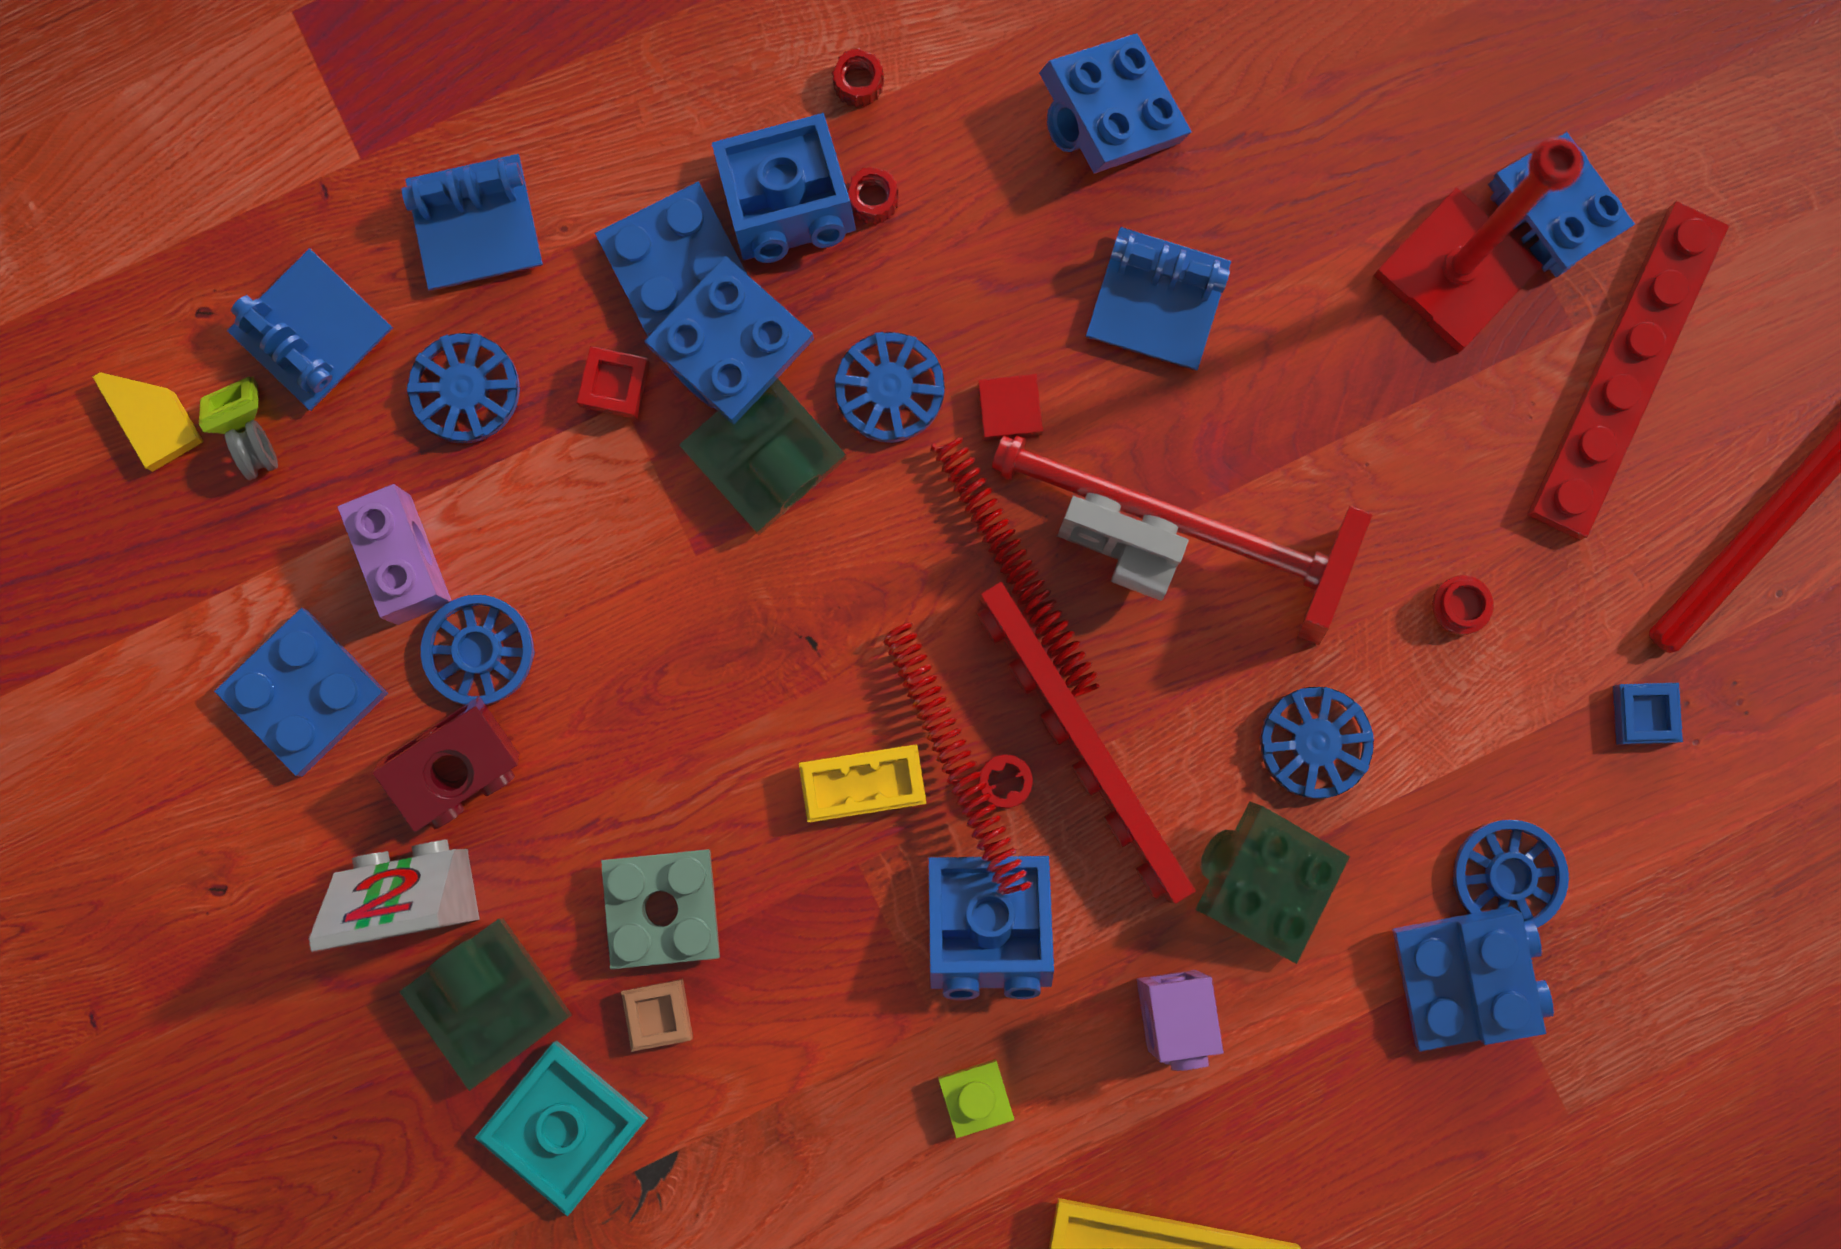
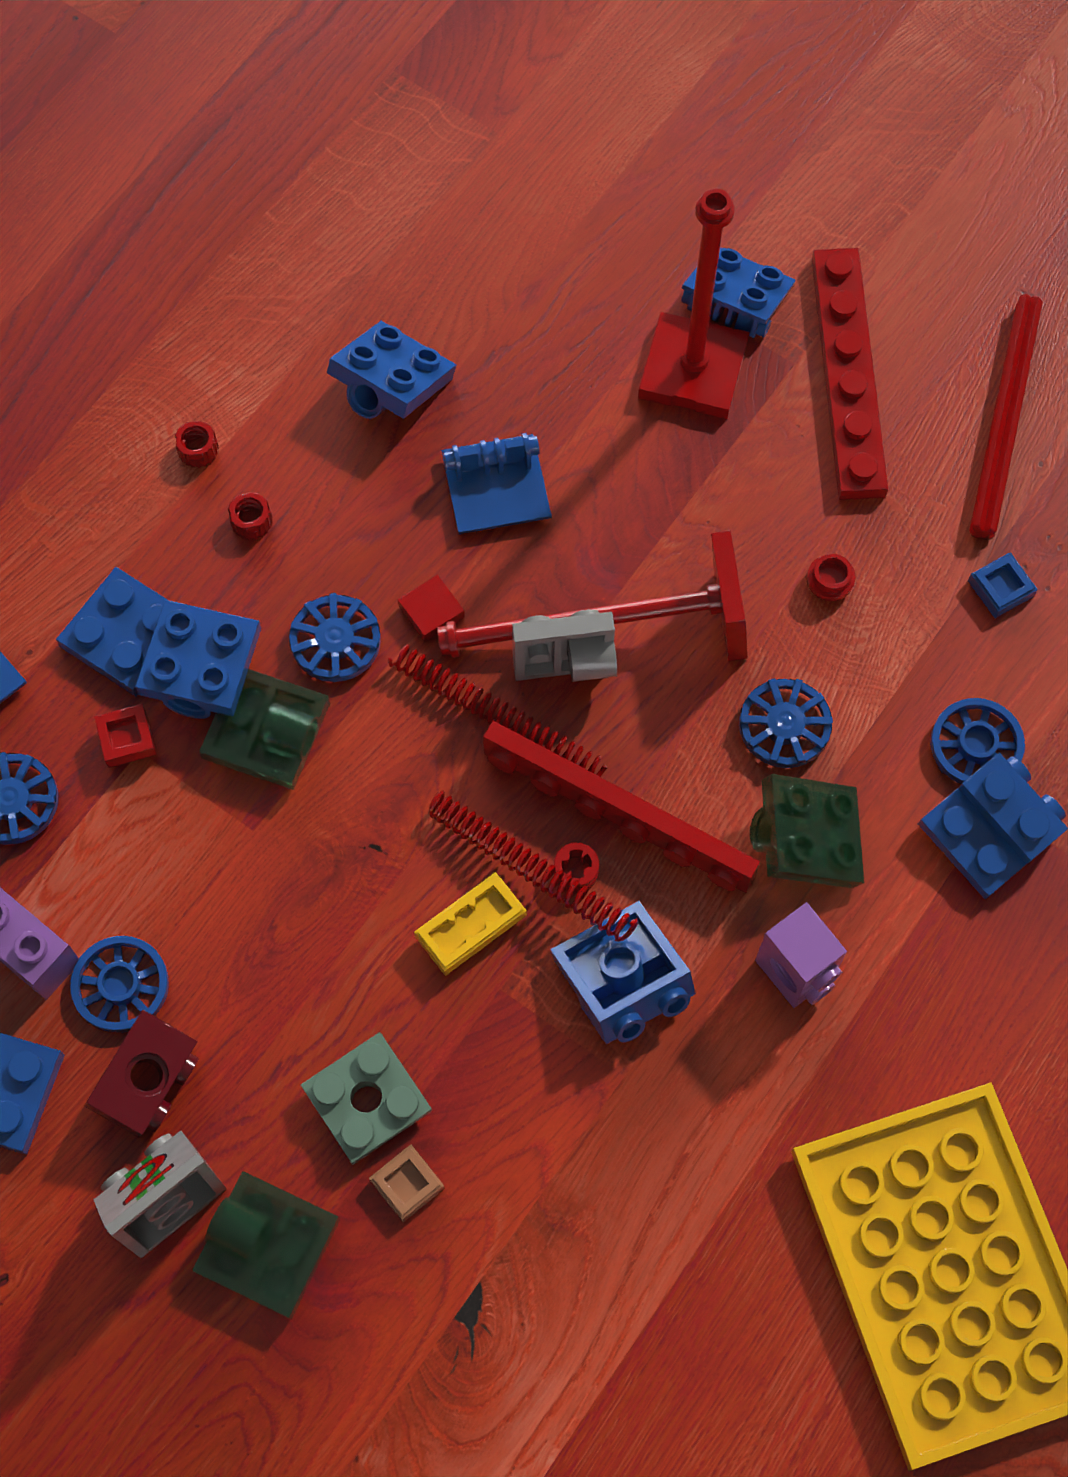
camera: 30 degrees left, 15 degrees down
teal tile [475,1041,648,1217] -> none
blue plate [711,113,856,263] -> none
lime plate [939,1059,1014,1138] -> none

